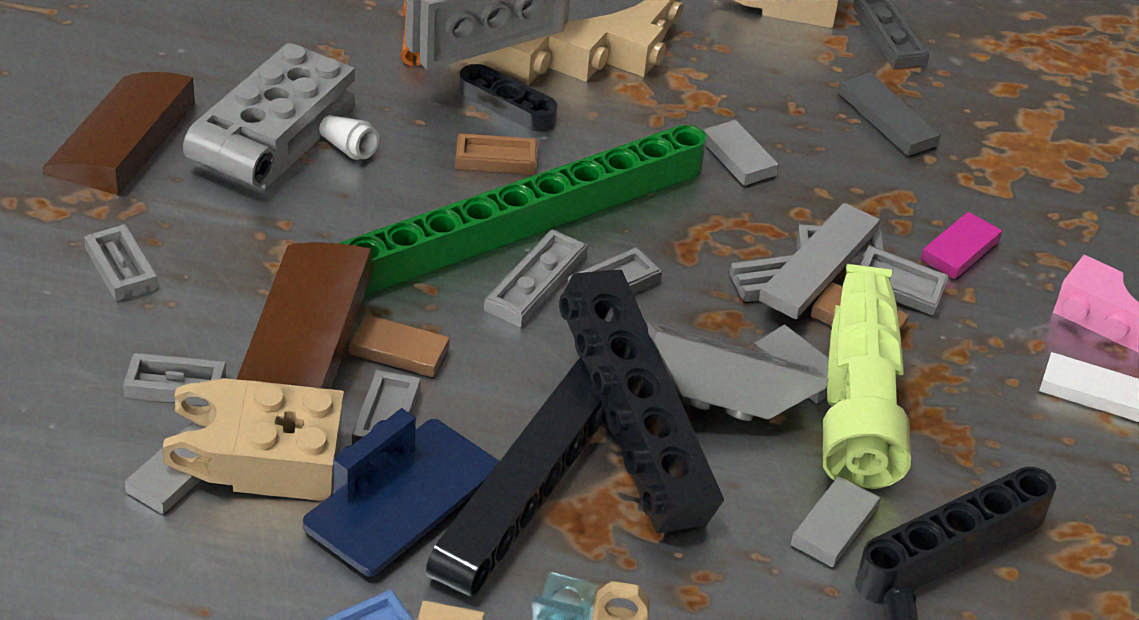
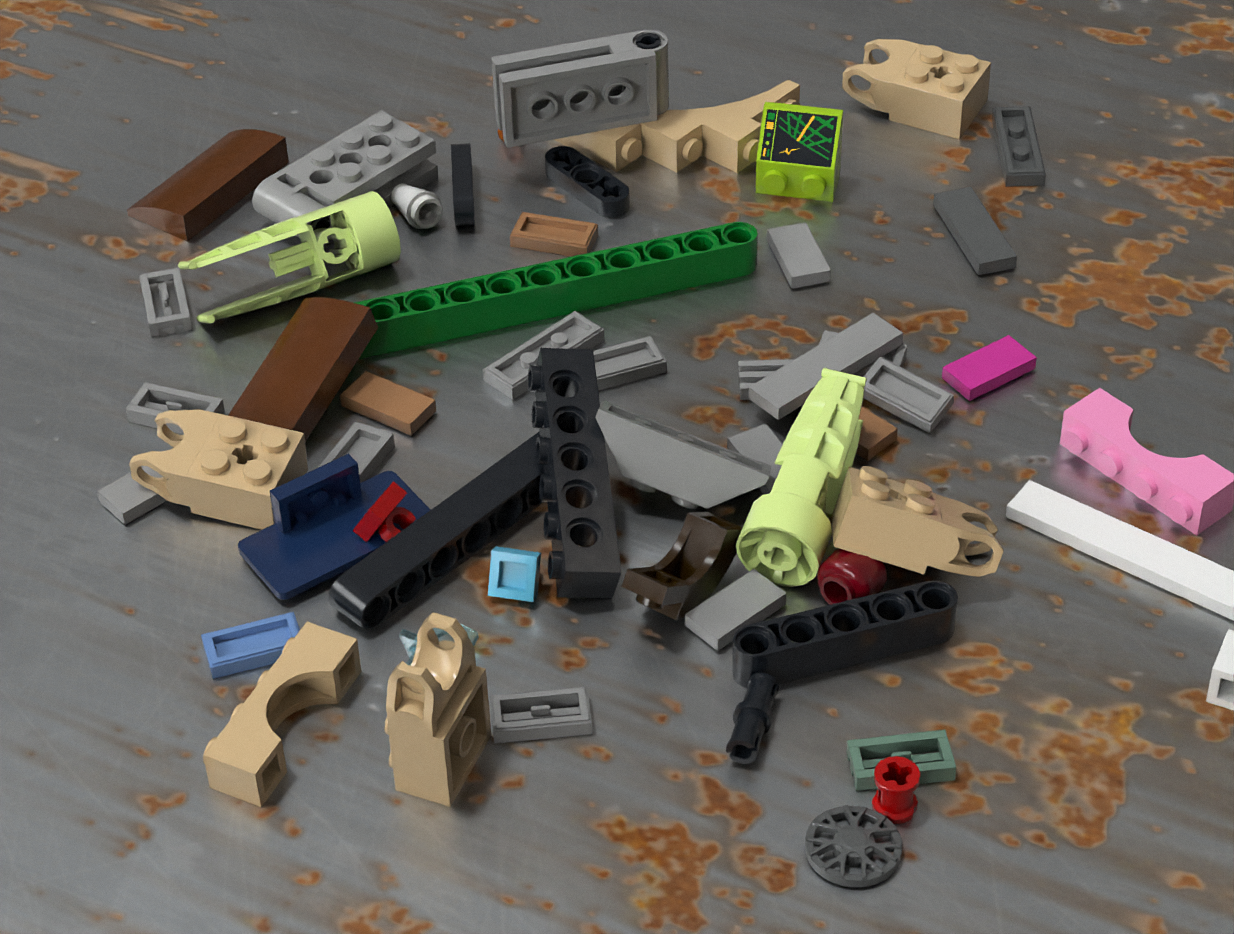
camera: 20 degrees right, 0 degrees up
none -> yellowish green piece [178,191,401,323]
none -> red tile [353,481,416,542]
none -> black beam [451,143,475,226]
none -> medium azure tile [488,546,541,602]
none -> dark brown arch [621,512,743,620]
none -> slope [756,102,843,202]
none -> dark red head [817,548,887,605]
none -> tan brick [831,466,1004,577]

